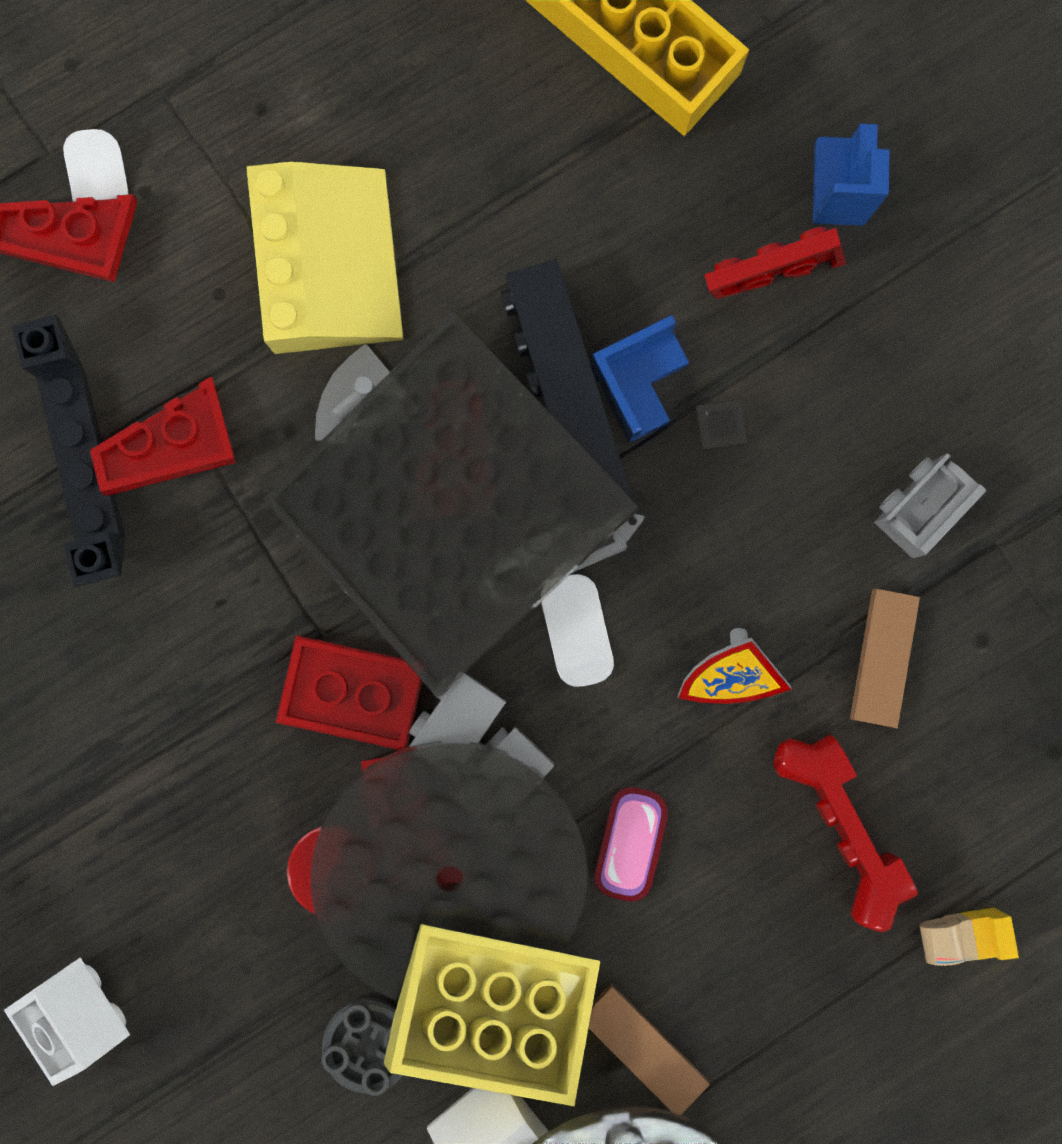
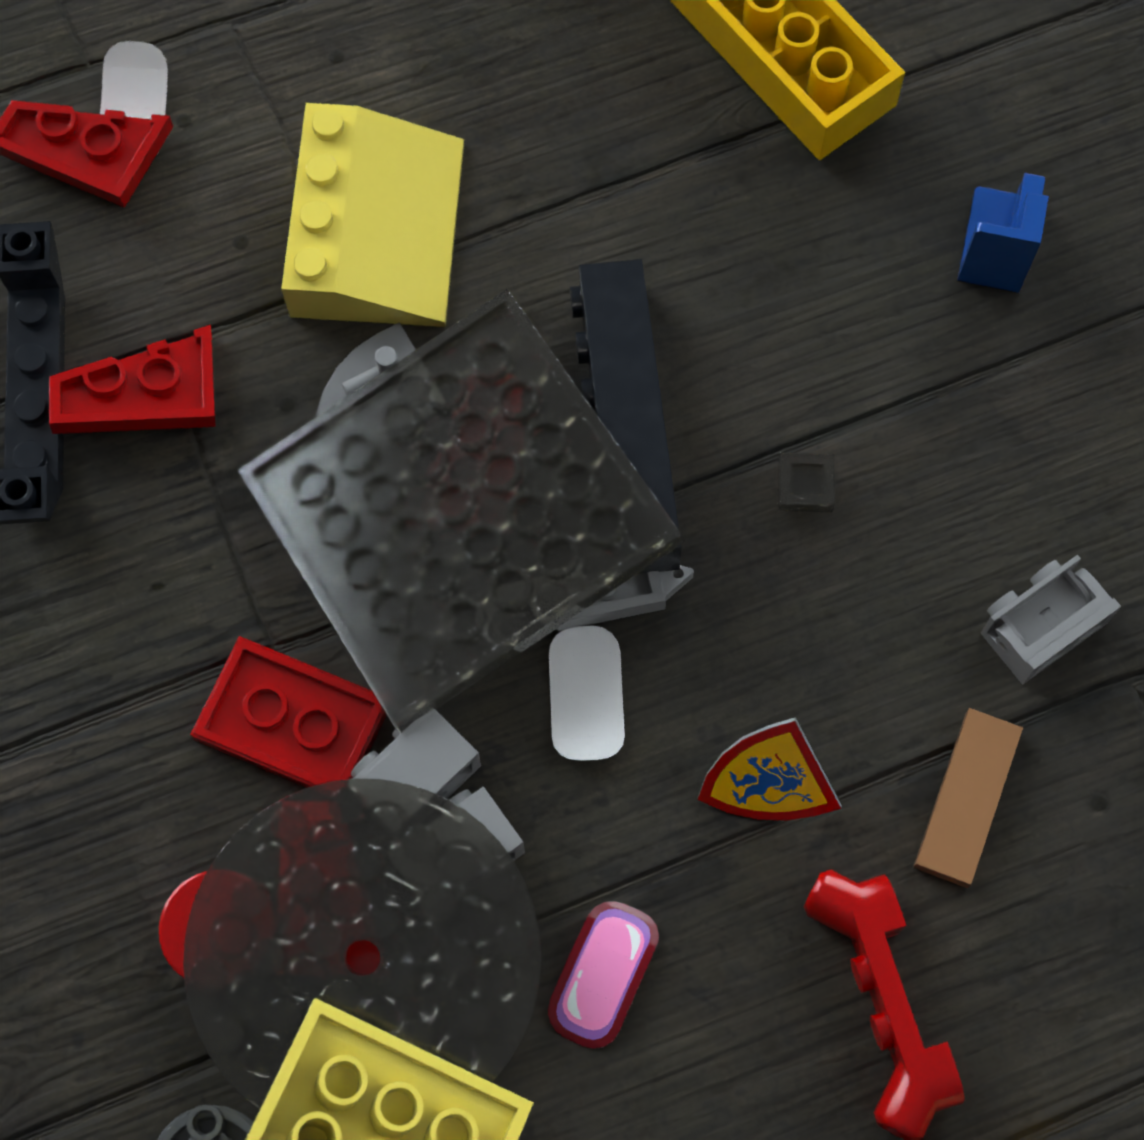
camera: 15 degrees right, 15 degrees down
blue panel [590,315,689,443] -> none
red wing [704,227,847,299] -> none

